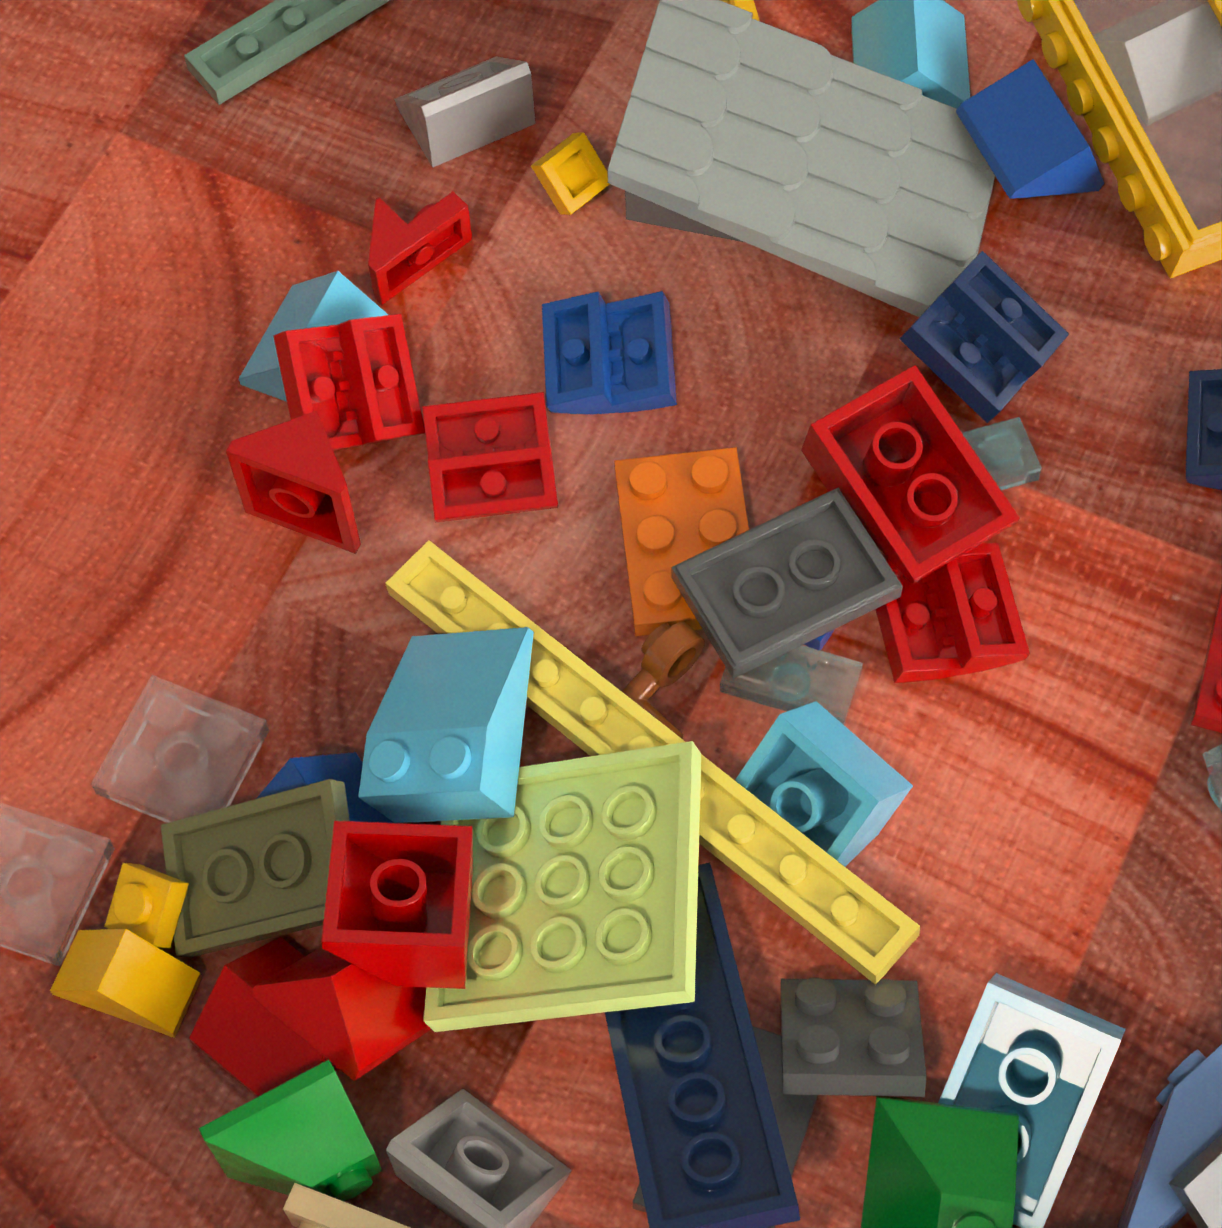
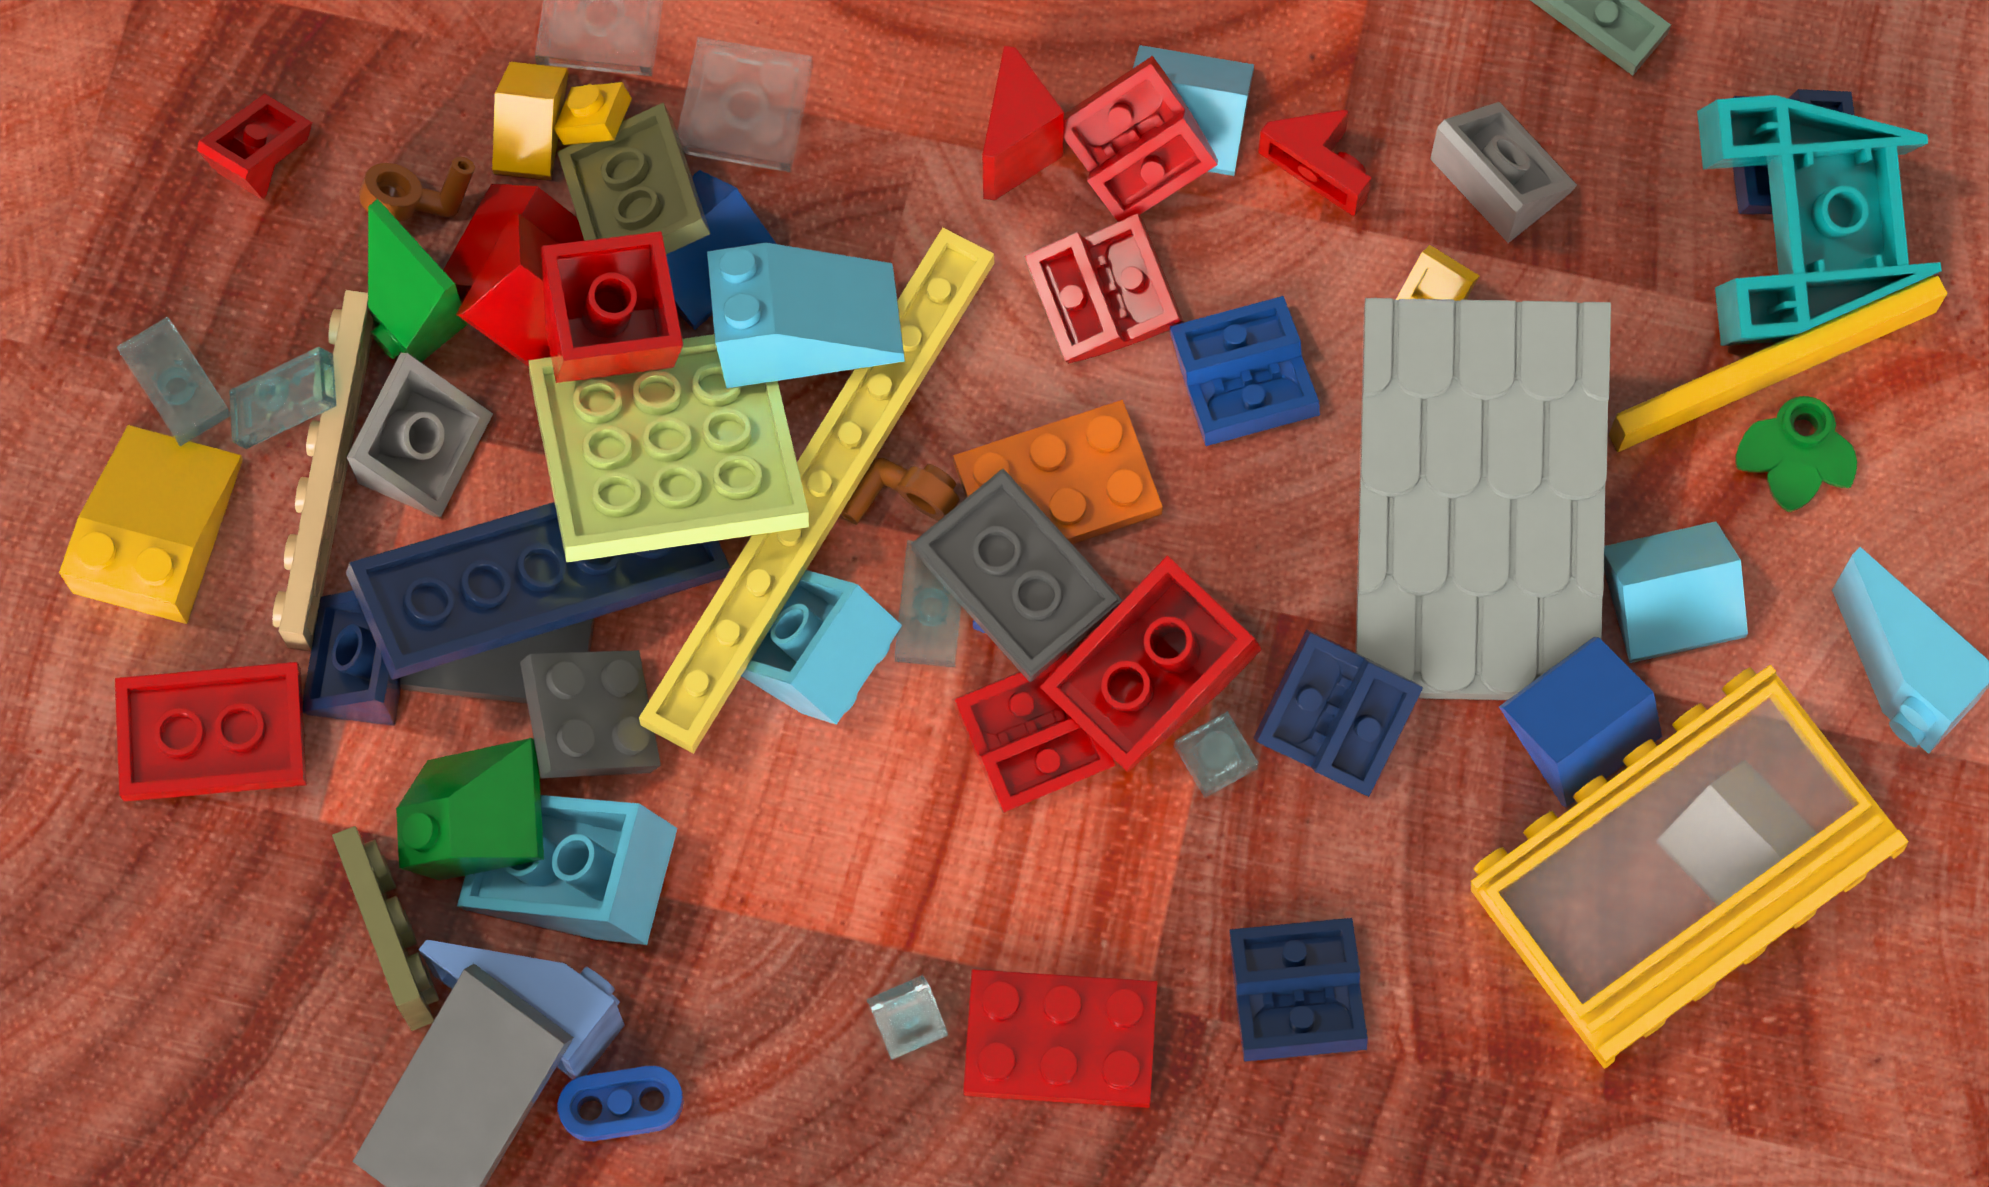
camera: 75 degrees right, 10 degrees up
none -> dark orange plate [359,157,475,222]

